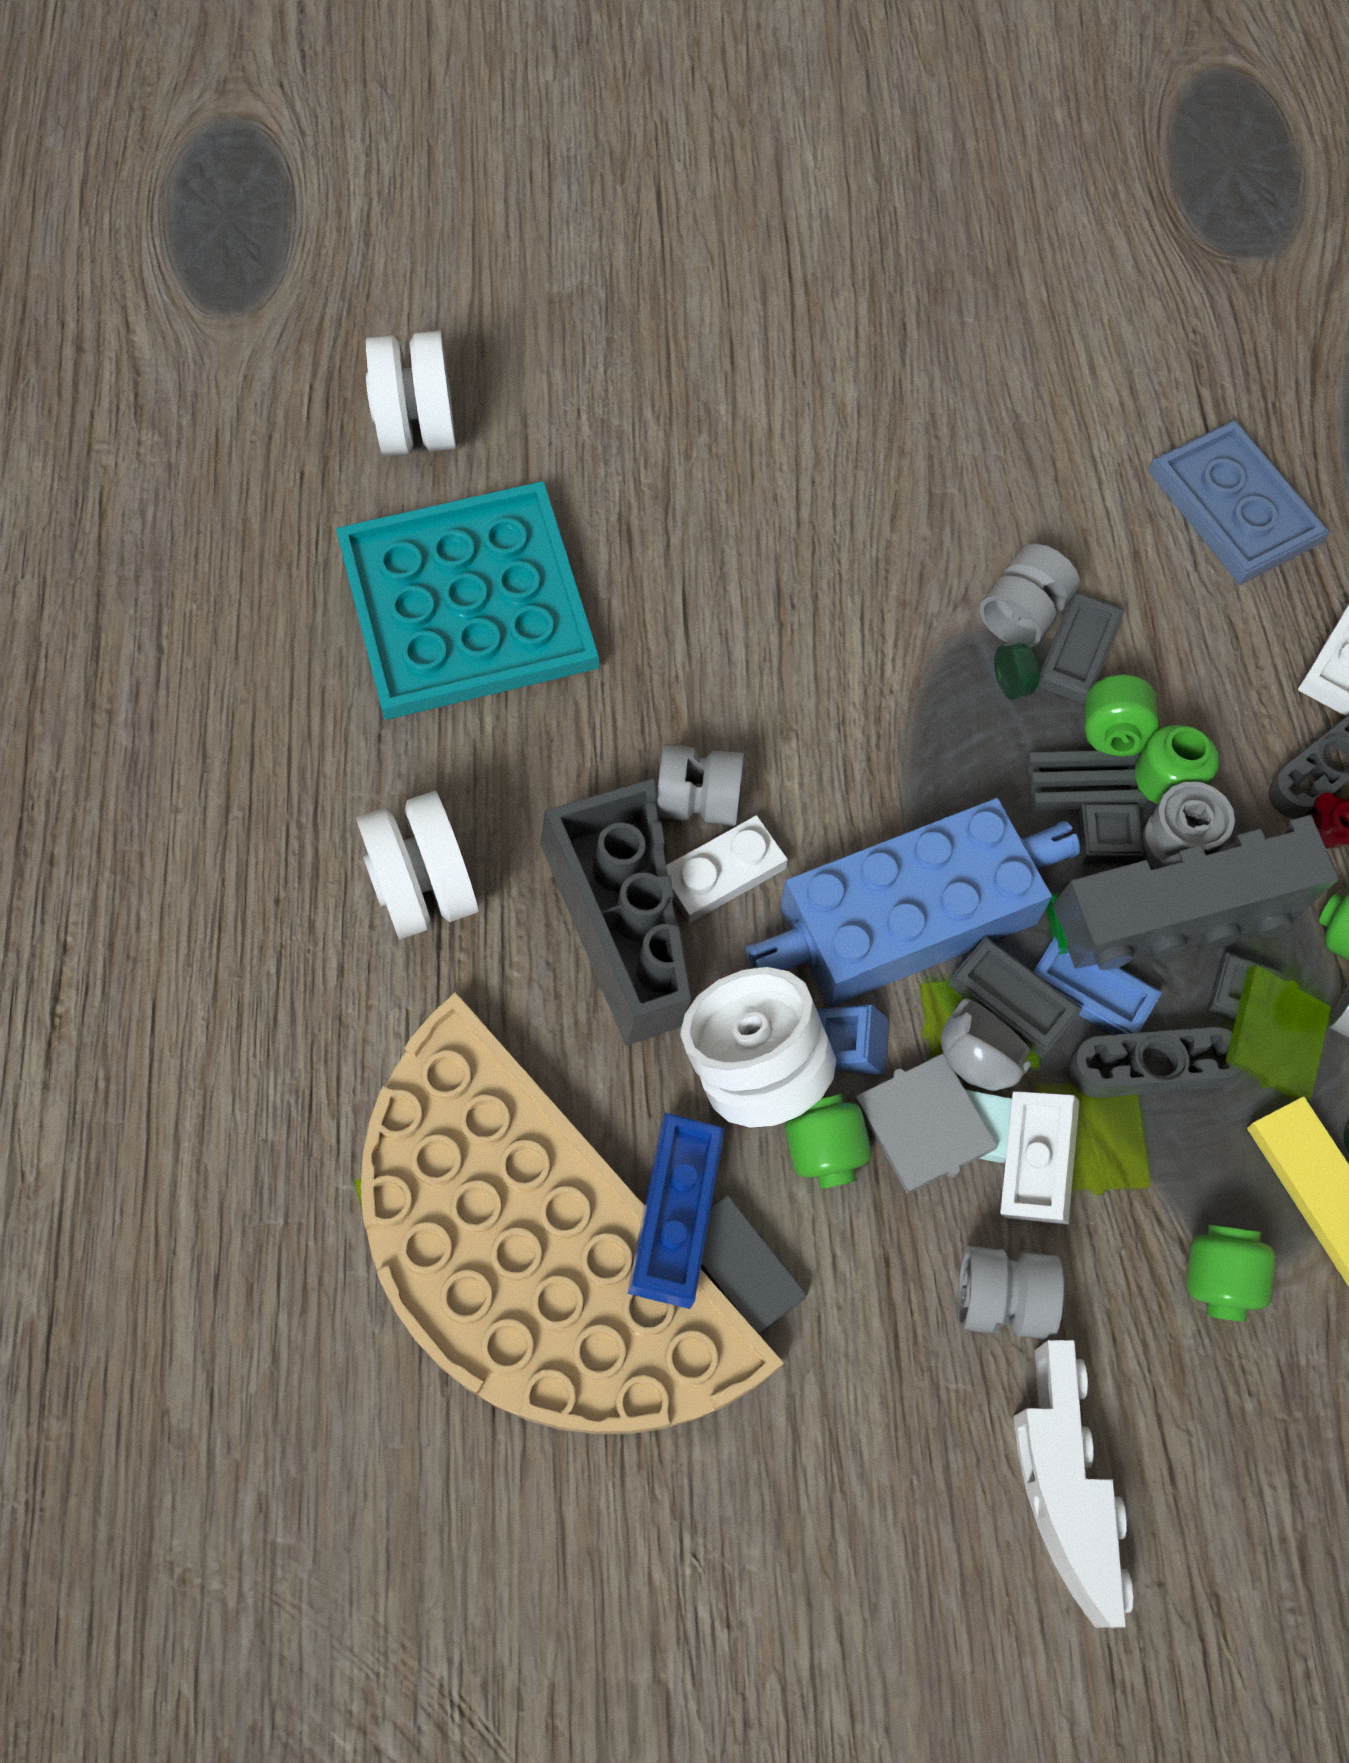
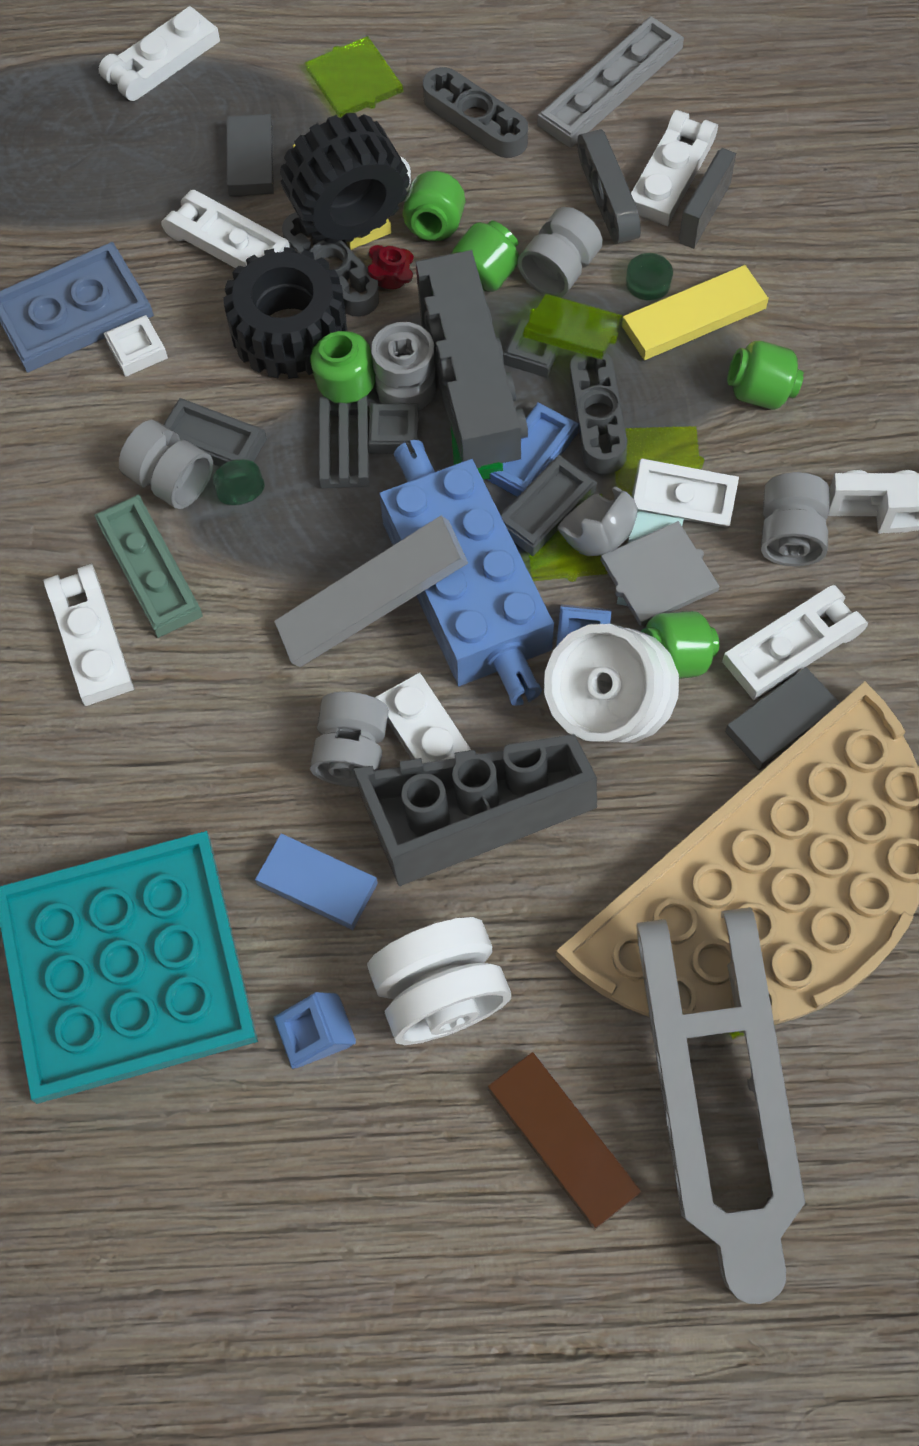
camera: 85 degrees left, 0 degrees up
blue tile [627,1113,725,1309] -> none
bright green head [1084,674,1160,756] -> none
none -> white plate [43,564,135,706]
none -> sand green tile [94,494,203,638]
none -> white tile [104,315,168,377]
none -> black tyre [223,247,347,379]
none -> medium blue tile [255,834,378,930]
none -> light grey tile [274,515,468,667]
none -> medium blue slope [274,992,356,1069]
none -> reddish brown tile [488,1052,641,1231]
none -> light grey piece [636,907,805,1304]
none -> white plate [722,585,868,700]

